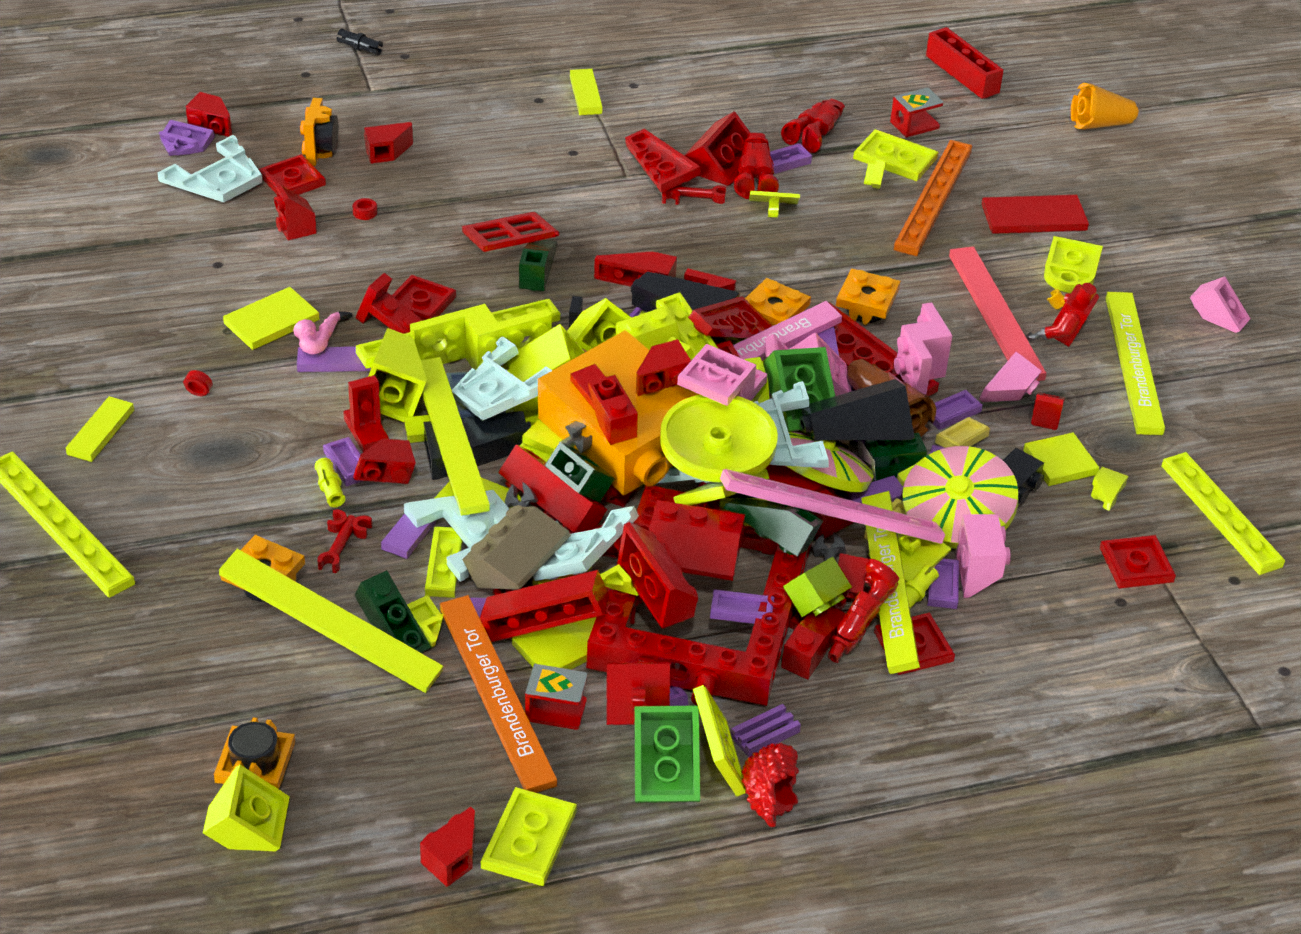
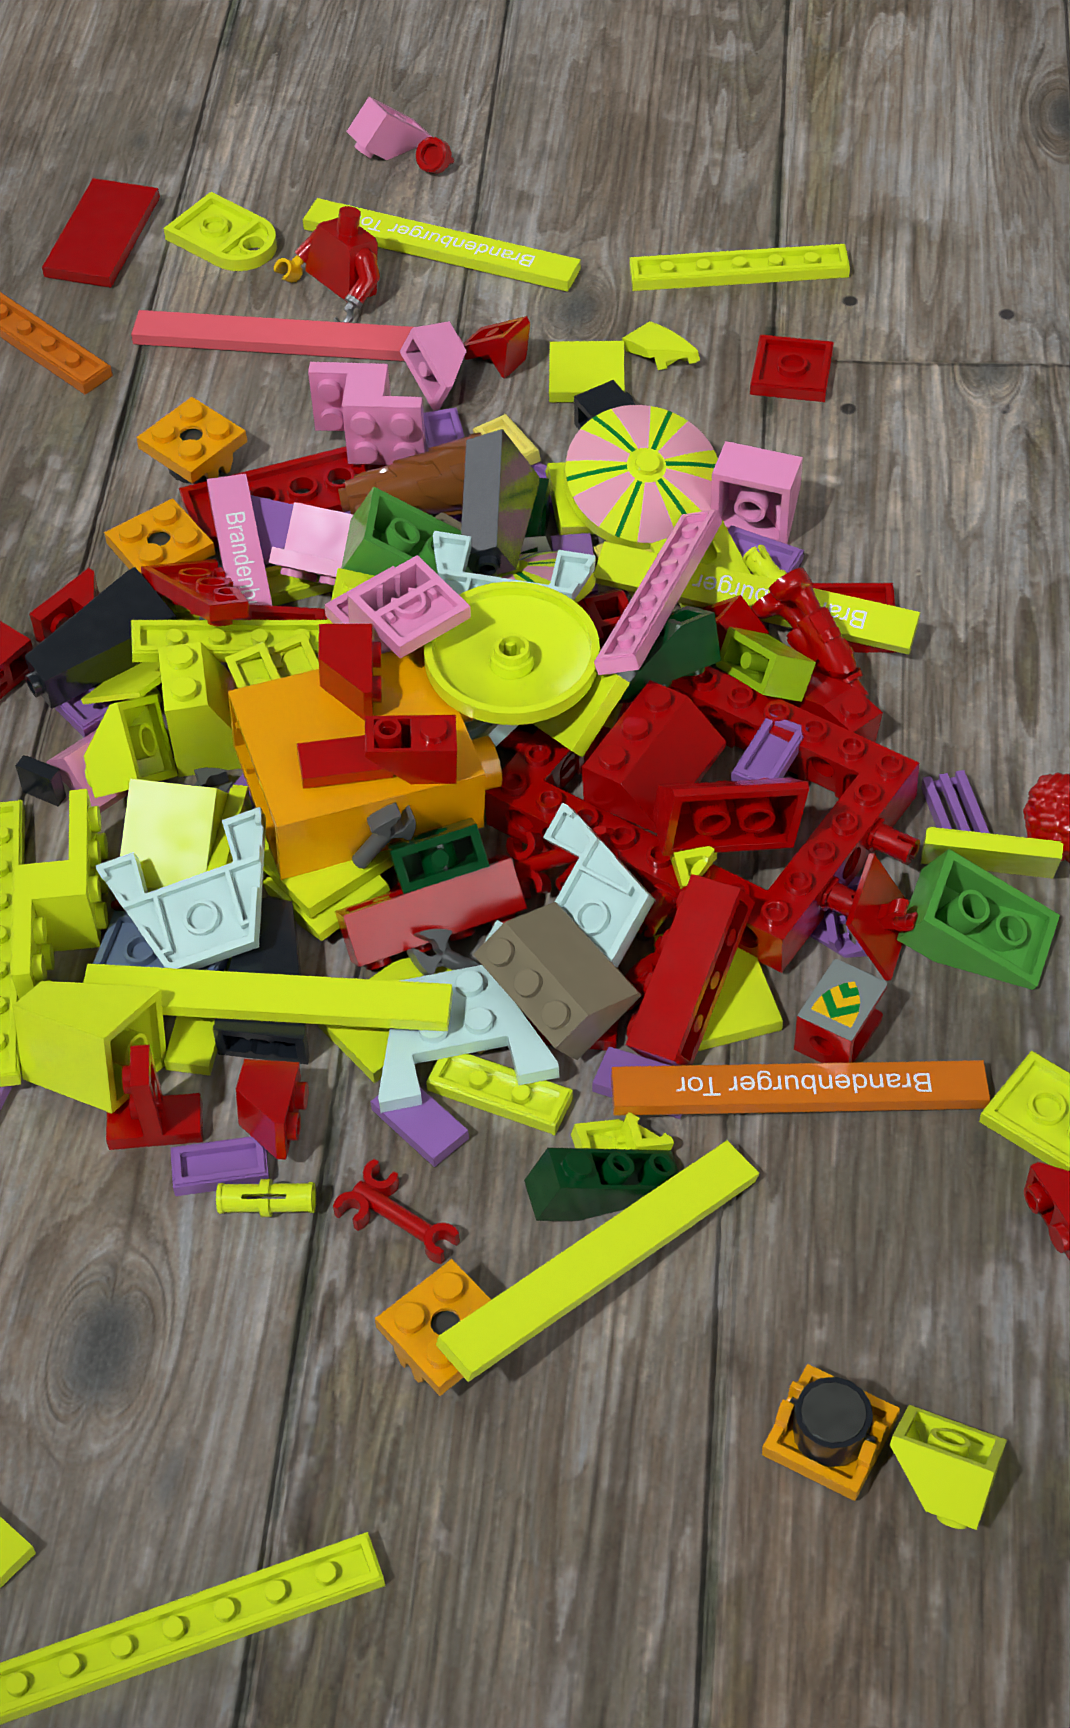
camera: 65 degrees left, 10 degrees up
none -> red tile [416,137,454,174]

